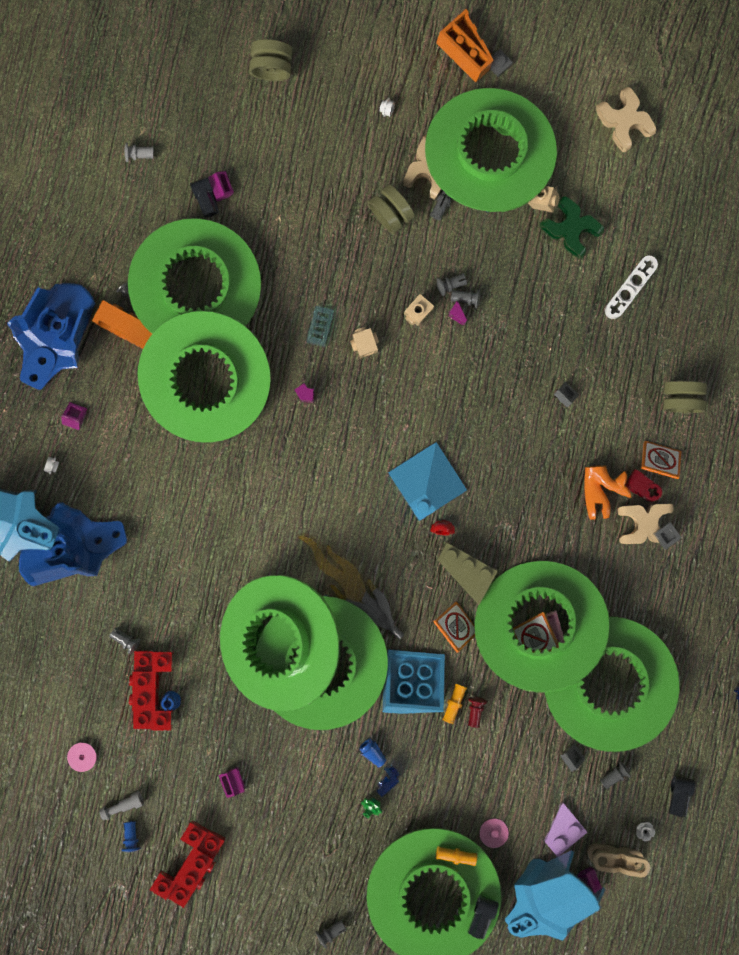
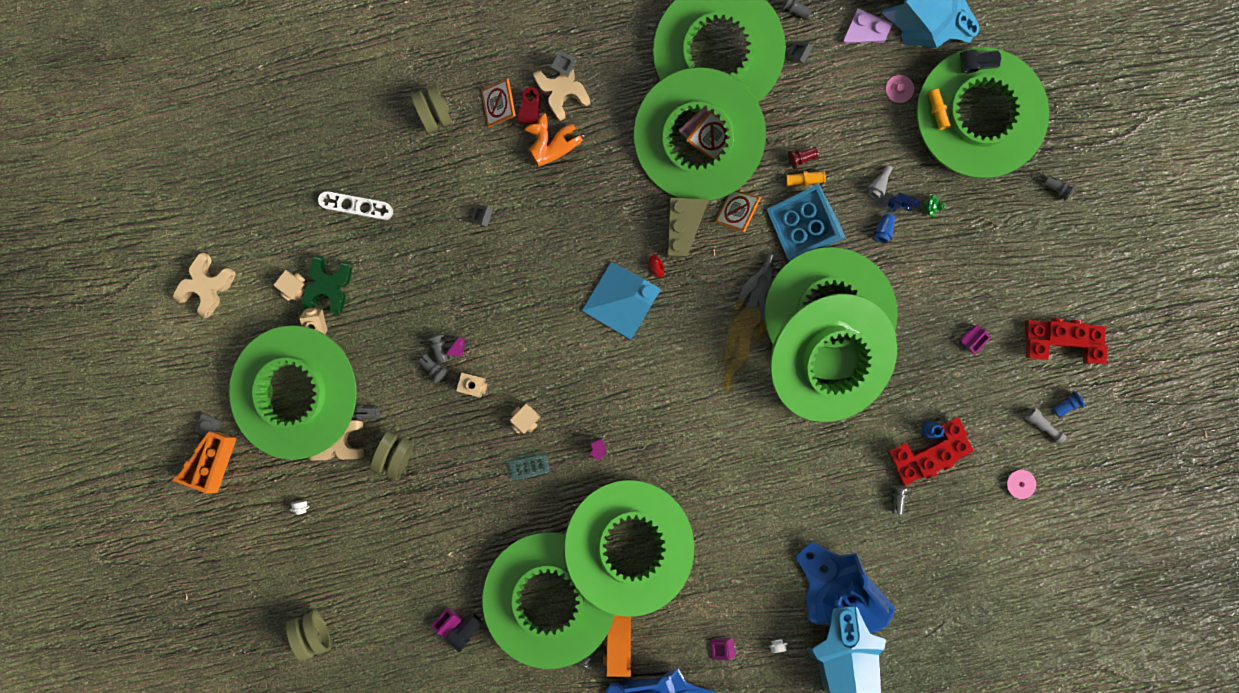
camera: 115 degrees left, 0 degrees up
none -> tan brick [274,270,307,301]
none -> light grey cone [867,165,893,199]

